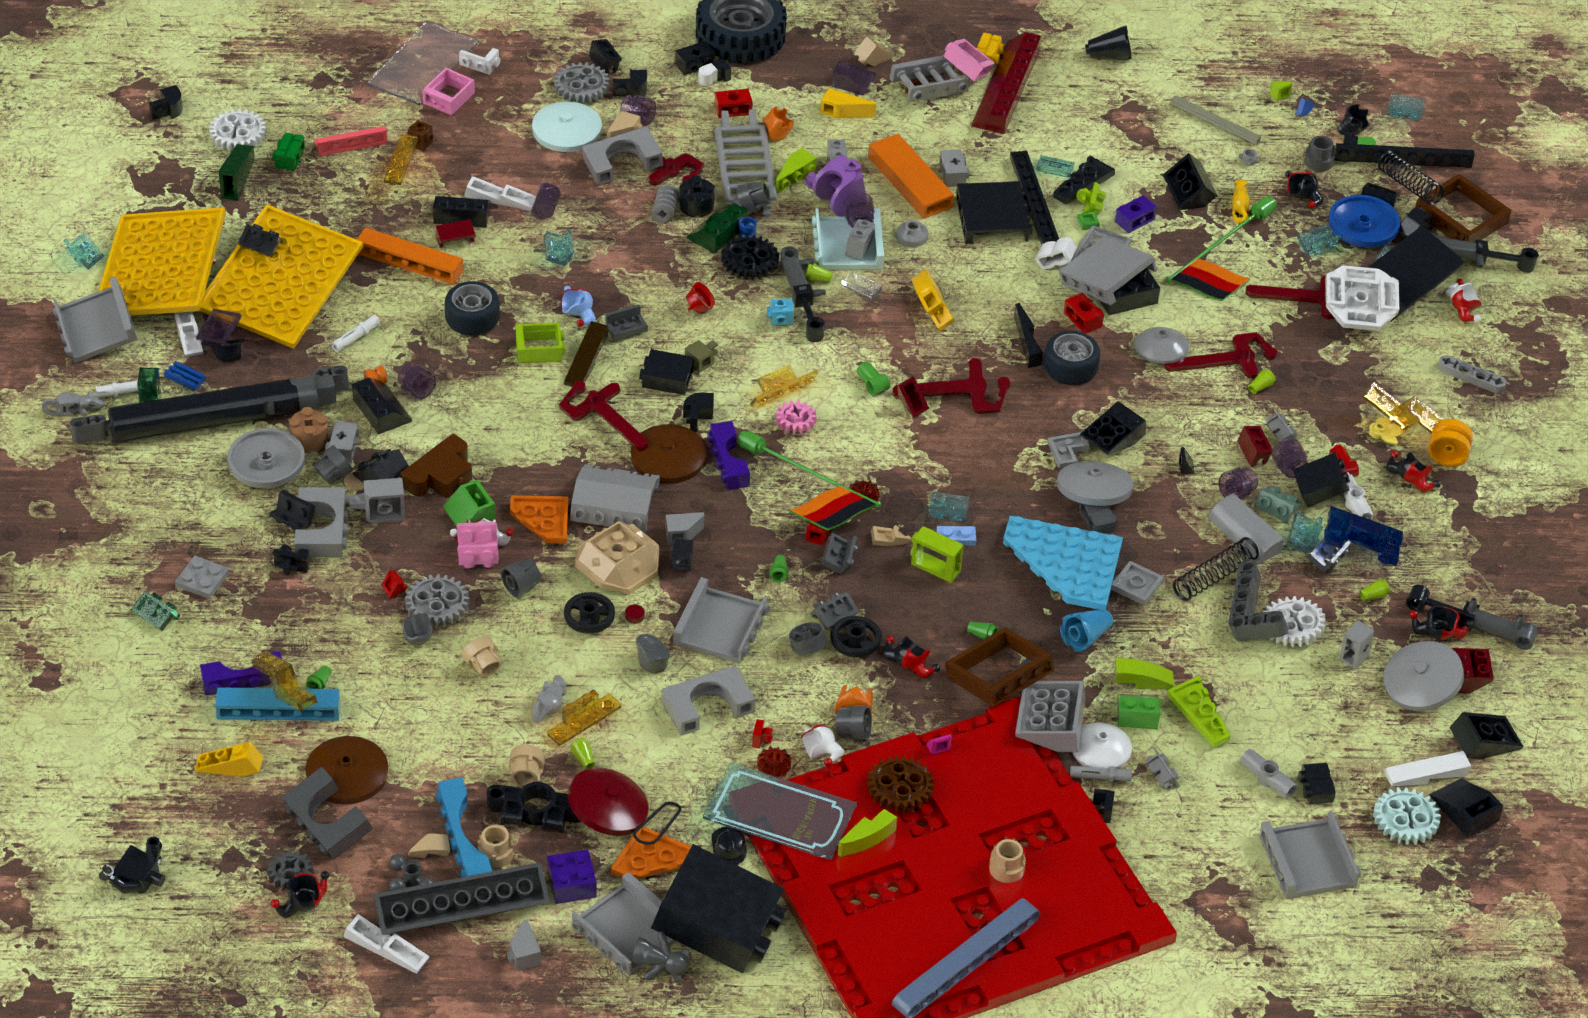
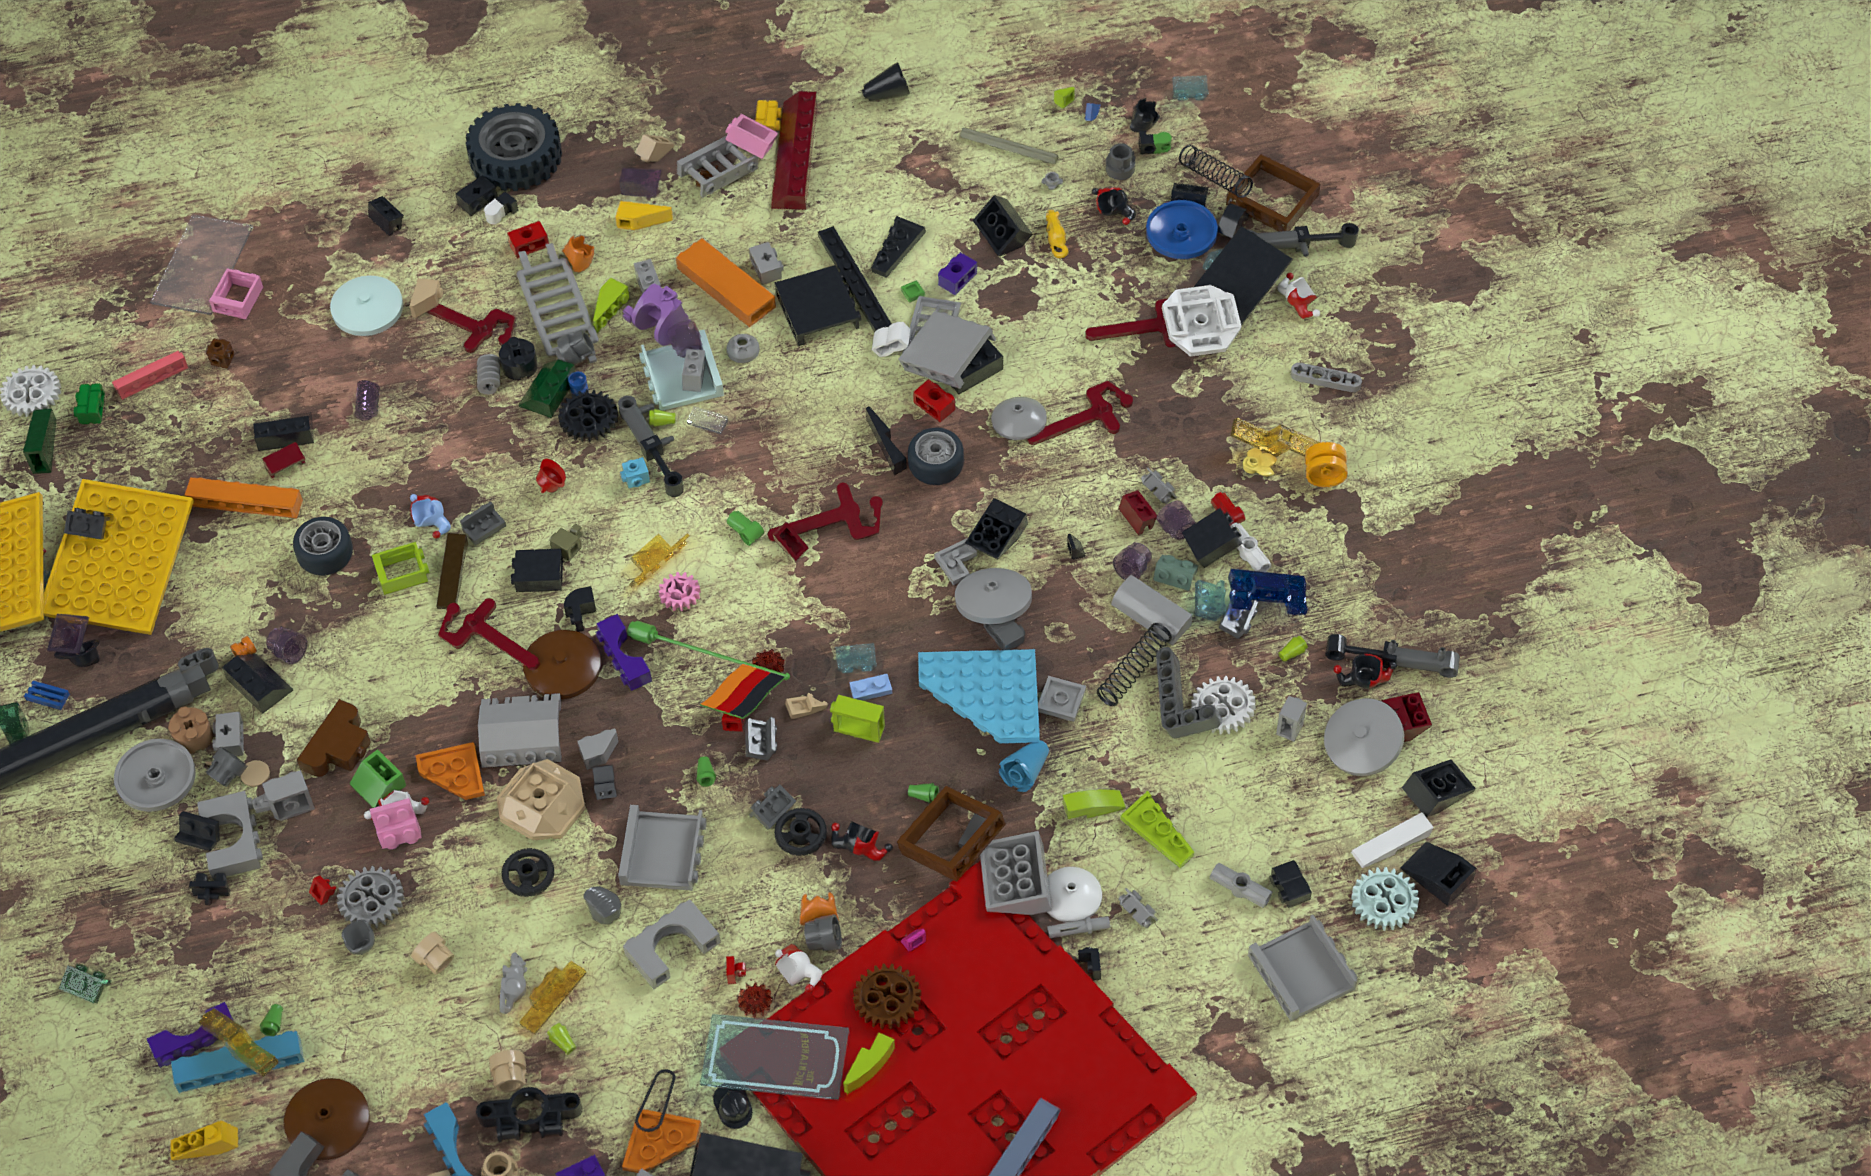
camera: 10 degrees left, 10 degrees up
white slope [173,312,203,357] -> none
light grey plate [175,556,229,599] -> none
white pin [331,315,380,352] -> none
black slope [352,449,409,483] -> none
clear yellow bracket [384,134,418,185] -> none
white bracket [459,48,500,75] -> none
white slope [464,176,539,212] -> none
dark grey piece [500,559,541,598] -> none
clear light blue bracket [544,229,574,266] -> none
light grey gear [554,62,610,104] -> none
dark red dish [568,768,649,836] -> none
light grey arch [582,126,663,186] -> none
black brick [613,70,647,101] -> none
piece [620,95,656,126] -> none
dark red tile [625,604,645,624] -> none
dark grey wheel [789,622,826,655] -> none
yellow slope [912,269,955,331] -> none
tan piece [989,839,1026,883] -> none
clear light blue tile [1036,155,1075,178] -> none
lime hips [1076,182,1106,215] -> none
bright green slope [1117,694,1160,729] -> none
flag [1165,196,1277,301] -> none
lime cone [1248,369,1276,394] -> none
clear light blue bracket [1297,224,1342,255] -> none
black plate [1334,143,1475,168] -> none
piece [1386,451,1441,493] -> none

